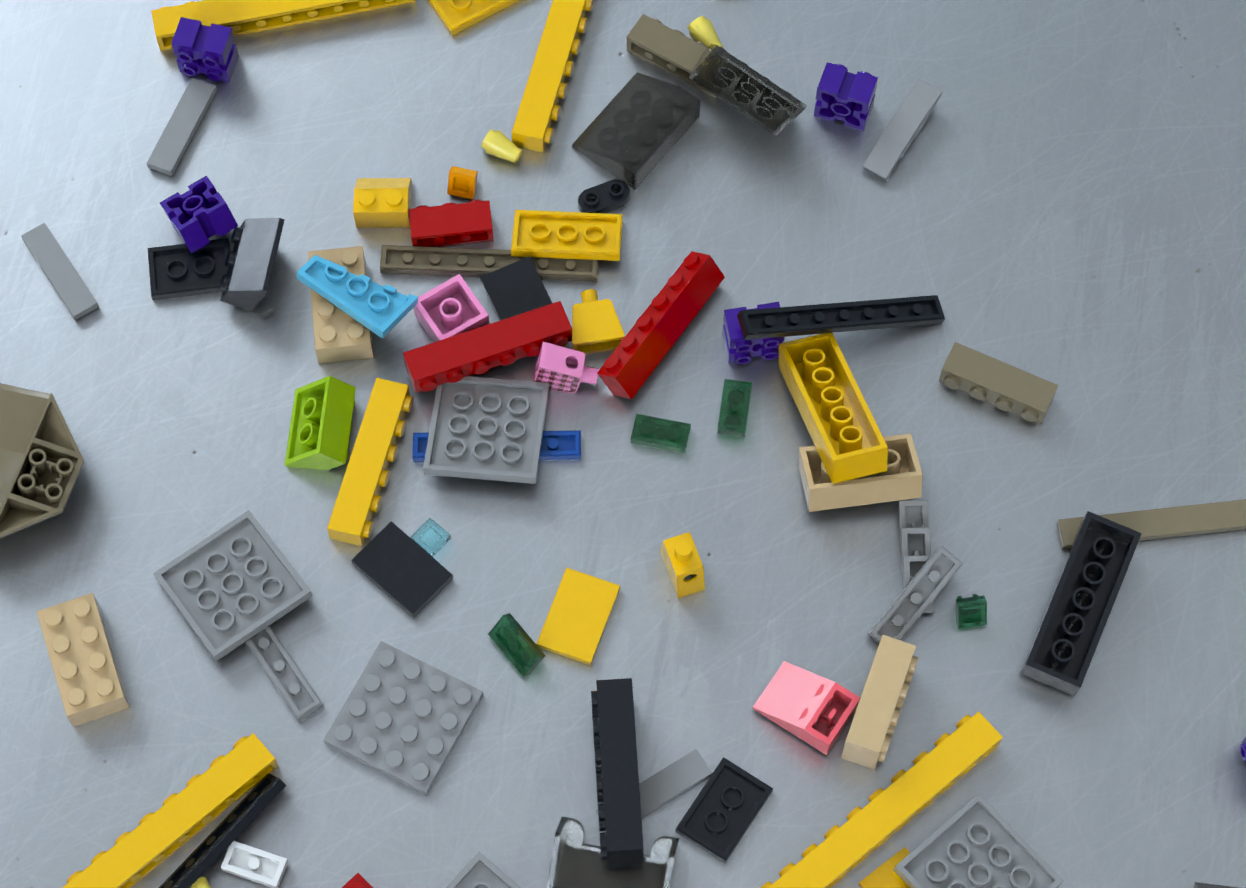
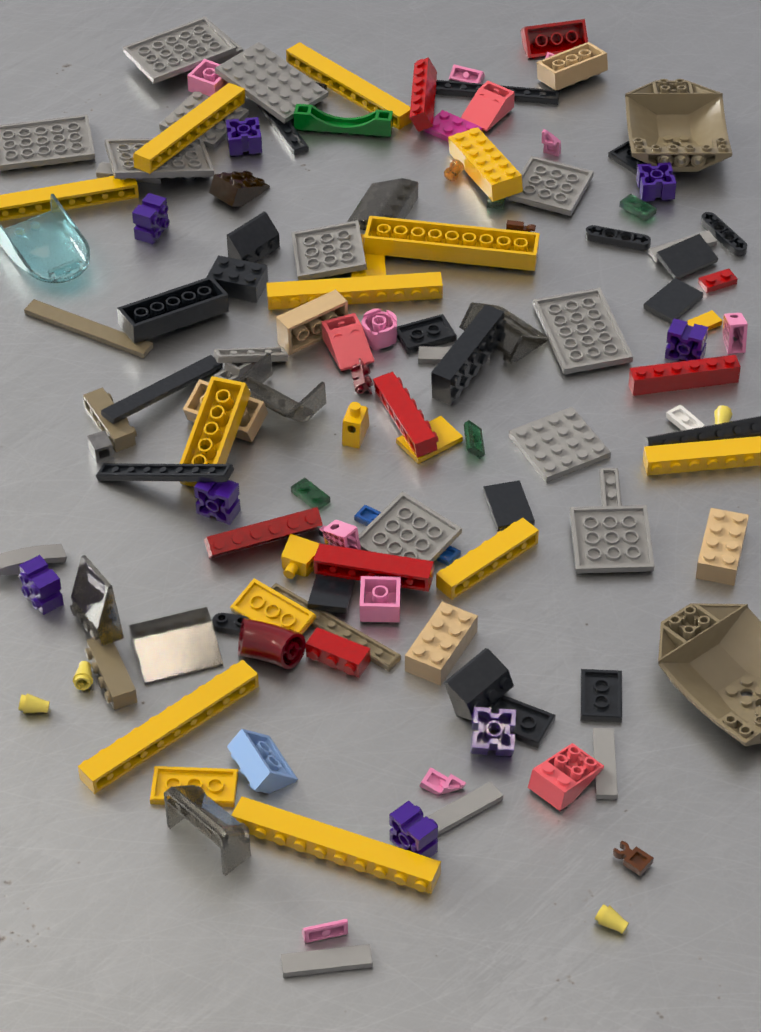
camera: 145 degrees left, 20 degrees down
lime slope [284,376,356,470] -> none
medium azure wing [297,255,418,339] -> none
yellow slope [353,178,411,228] -> none
clear light blue tile [410,518,451,557] -> none
light orange tile [447,166,478,199] -> none
light yellow cone [481,129,523,164] -> none
clear green plate [717,379,752,437] -> none
clear green tile [956,594,987,629] -> none
none -> flat silver brick [87,430,114,463]
none -> black tile [101,355,223,424]
none -> black brick [206,255,268,303]
none -> black slope [227,211,280,263]
none -> light blue slope [227,729,298,794]
none -> clear smoke windscreen [237,353,326,422]
none -> dark red brick [238,618,306,669]
none -> dark red hinge [351,358,373,394]
none -> bright pink brick [361,309,397,351]
none -> red brick [373,371,439,458]
none -> bright pink slope [419,767,466,795]
none -> coral slope [528,743,604,811]
none -> black tile [580,669,622,723]

